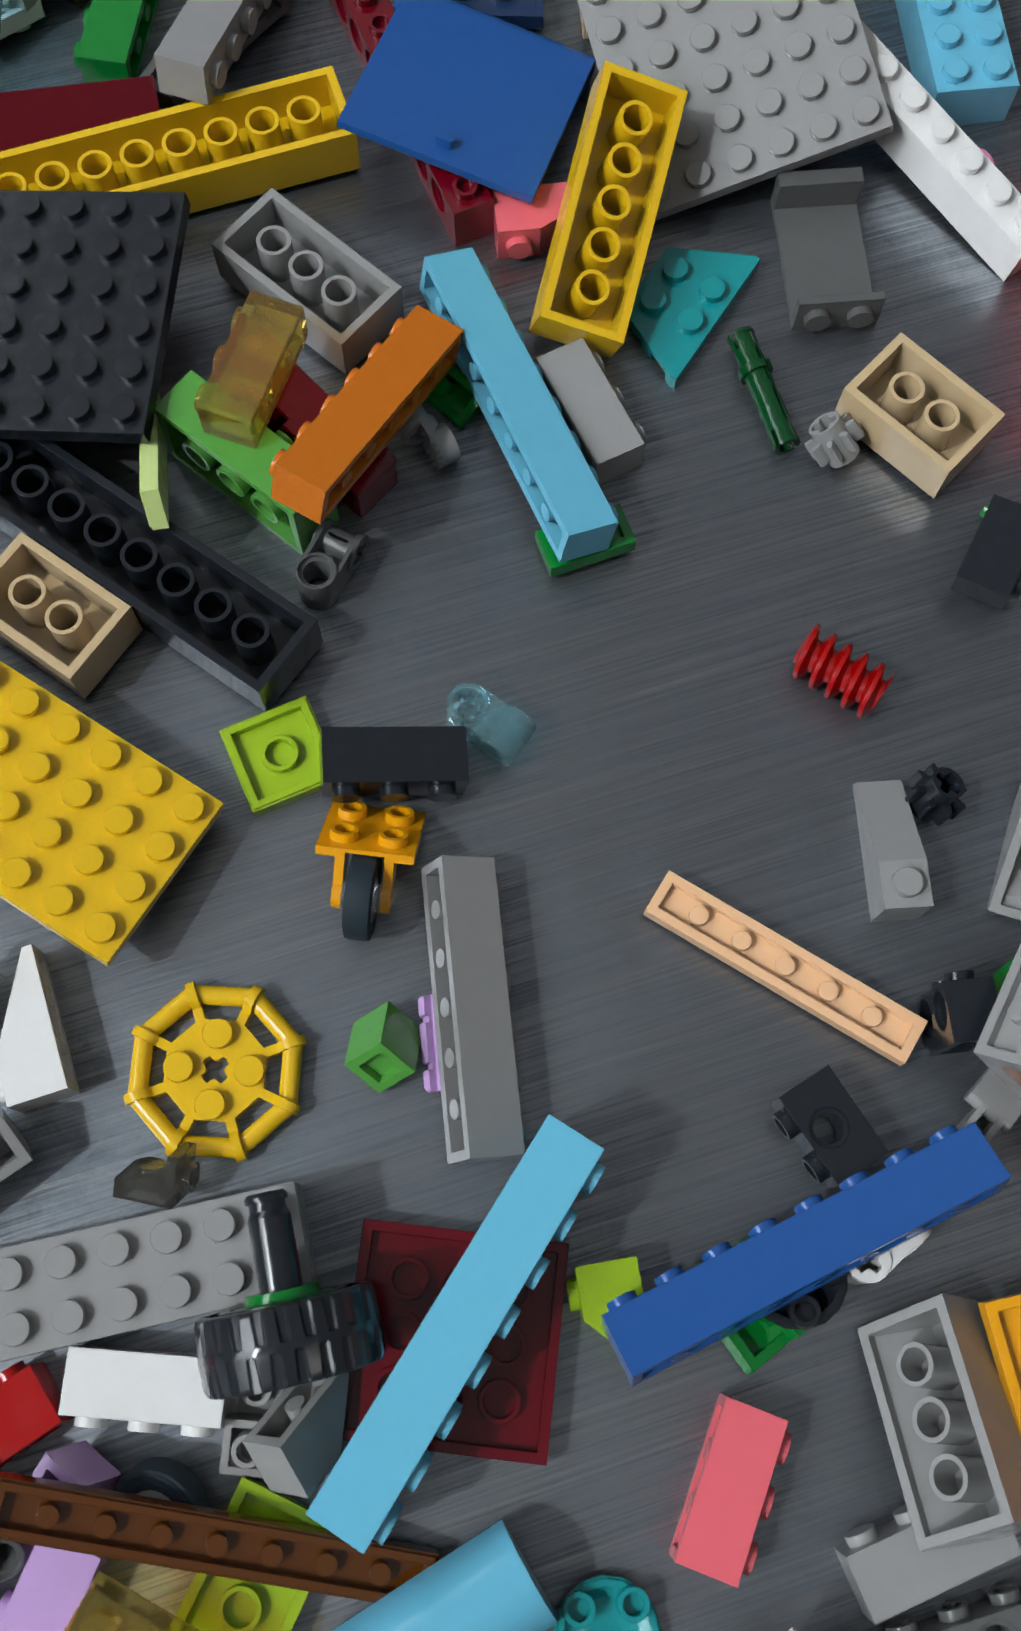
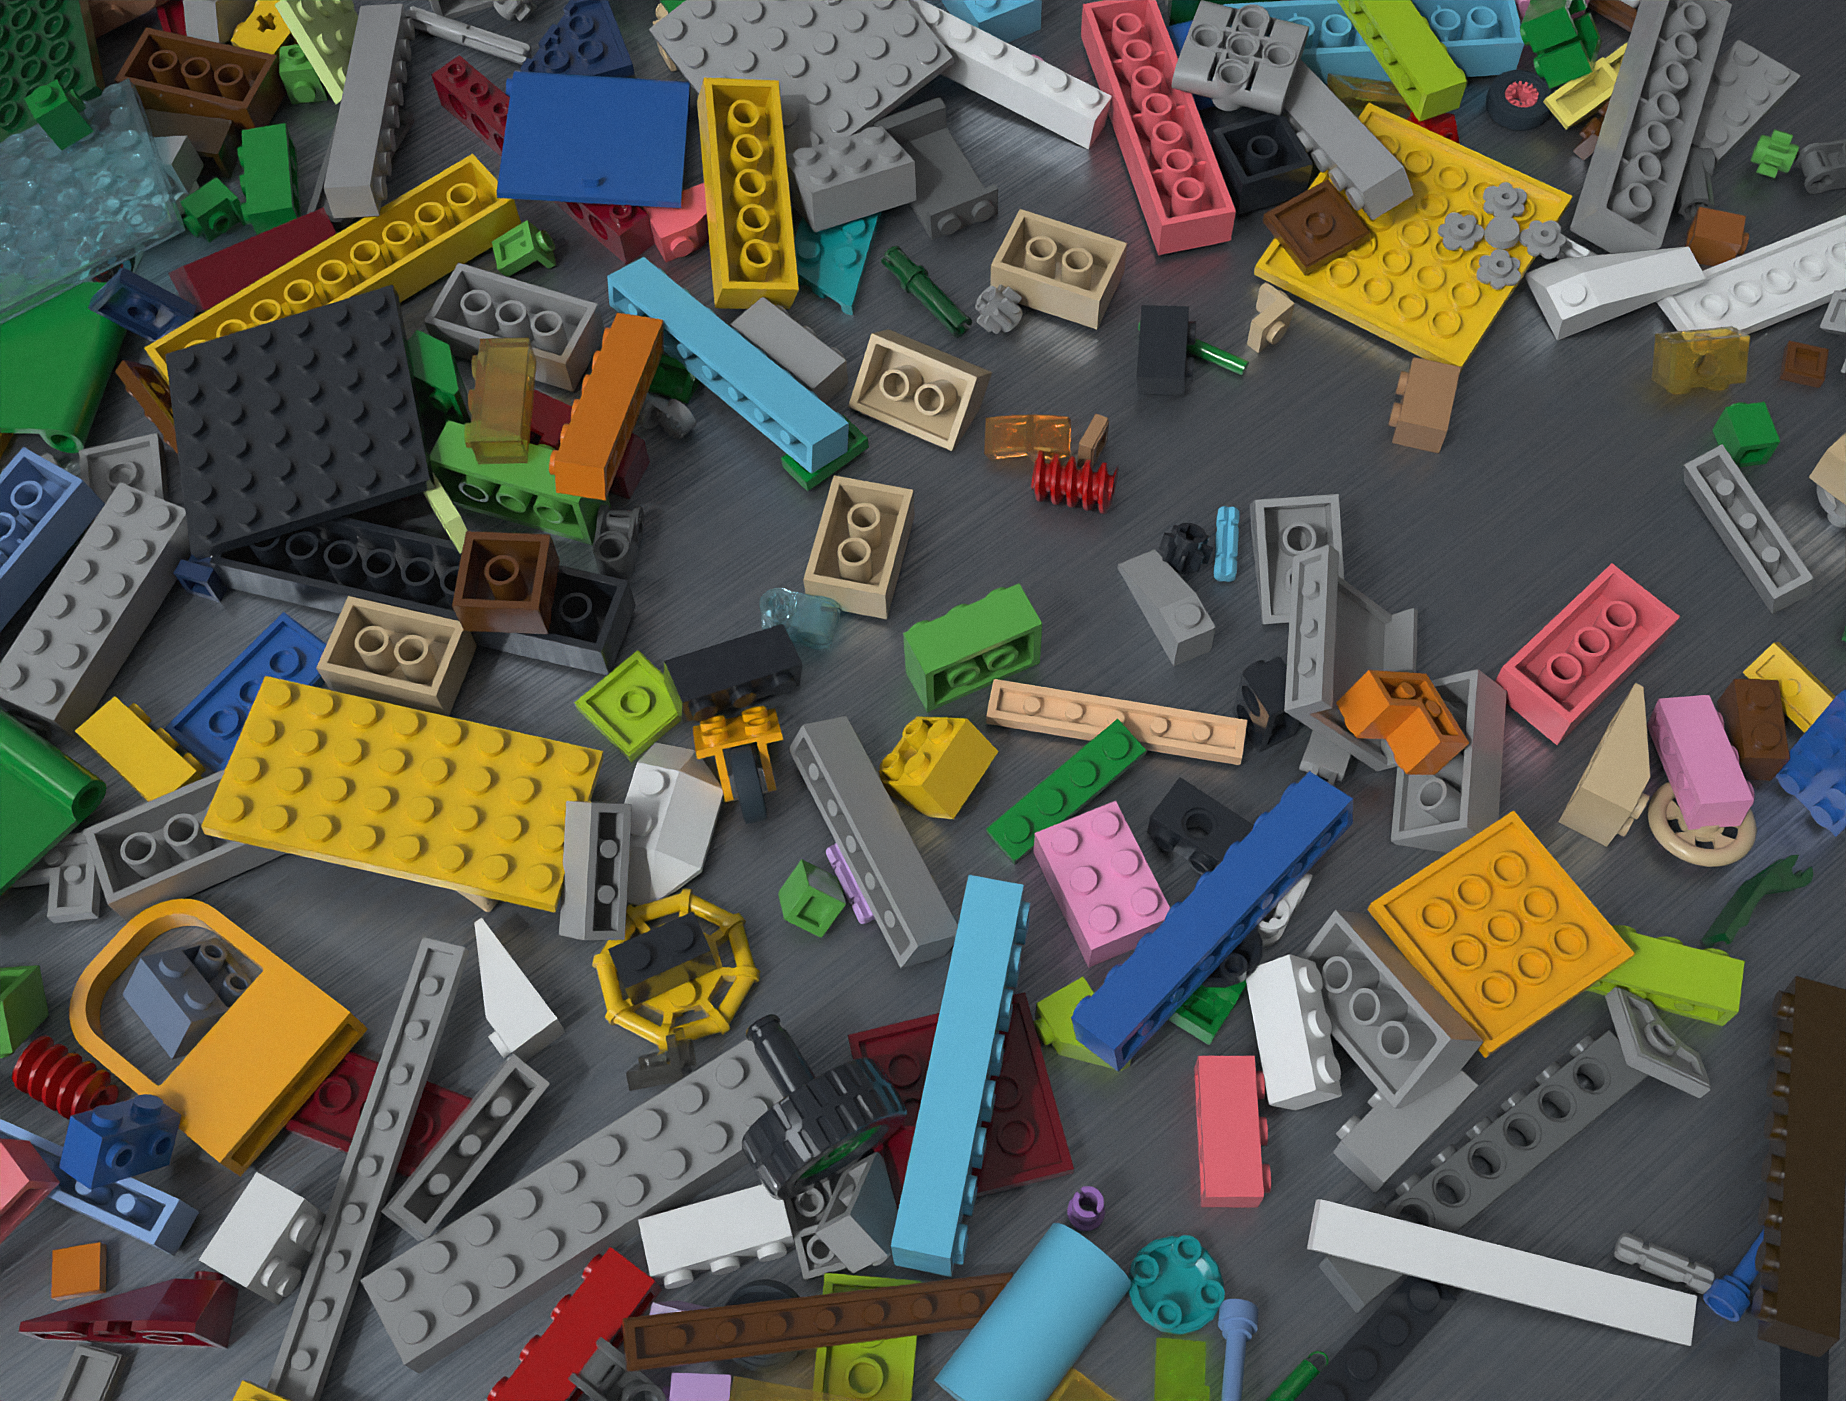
camera: 15 degrees left, 10 degrees down
none -> green brick [180,177,246,243]
none -> green slope [407,330,474,429]
none -> reddish brown brick [452,531,560,634]
none -> bright green bracket [492,220,556,277]
none -> light grey brick [559,801,632,940]
none -> black brick [608,911,717,1006]
none -> white wedge [624,742,724,907]
none -> light grey brick [786,126,917,232]
none -> tan brick [803,476,915,619]
none -> tan slope [848,329,992,451]
none -> yellow slope [878,716,999,819]
none -> bright green brick [903,583,1042,713]
none -> clear orange slope [984,414,1071,461]
none -> green plate [986,719,1147,865]
none -> bright pink brick [1034,801,1170,968]
none -> medium lavender pin [1067,1186,1105,1231]
none -> medium nougat tile [1077,414,1109,469]
none -> medium azure axle [1214,506,1240,582]
none -> white brick [1246,954,1342,1111]

